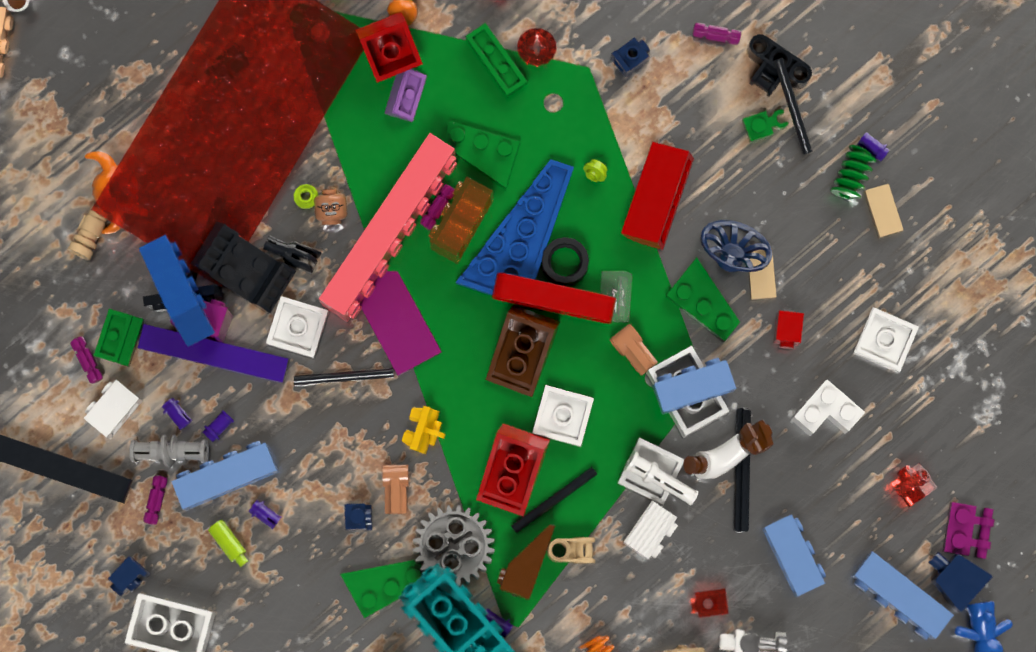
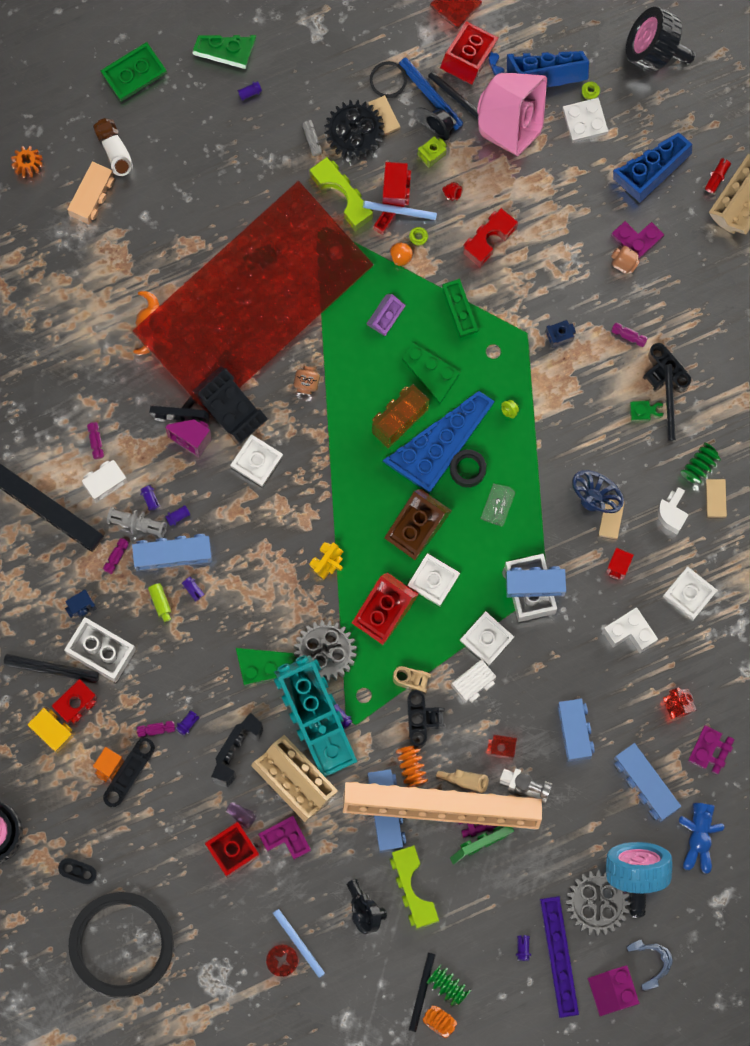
camera: 15 degrees right, 5 degrees down
tan axle [67,206,109,260] -> none
green plate [94,309,145,367] -> none
dark purple tile [137,324,289,383] -> none
blue wedge [139,235,215,347] -> none
black arm [263,235,321,274] -> none
lime plate [294,184,318,209] -> none
black bar [294,368,394,386] -> none
coral brick [319,133,457,323] -> none
dark blue brick [345,503,372,531] -> none
red brick [356,12,423,83] -> none
magenta tile [360,271,442,376] -> none
nougat piece [383,465,409,514] -> none
magenta axle [420,184,456,230] -> none
red beam [492,273,616,324] -> none
reddish brown slope [497,525,555,600] -> none
black bar [511,467,598,534] -> none
clear red gear [517,28,556,67] -> none
nougat piece [610,324,658,376] -> none
red brick [621,142,694,250] -> none
white pin [624,451,699,505] -> none
green wing [665,257,740,342] -> none
piece [683,420,774,479] -> none
black axle [734,408,751,532] -> none
dark purple pin [857,132,890,162] -> none
dark blue torso [928,552,993,613] -> none
none -> black piece [407,690,446,749]
none -> white brick [658,487,689,534]

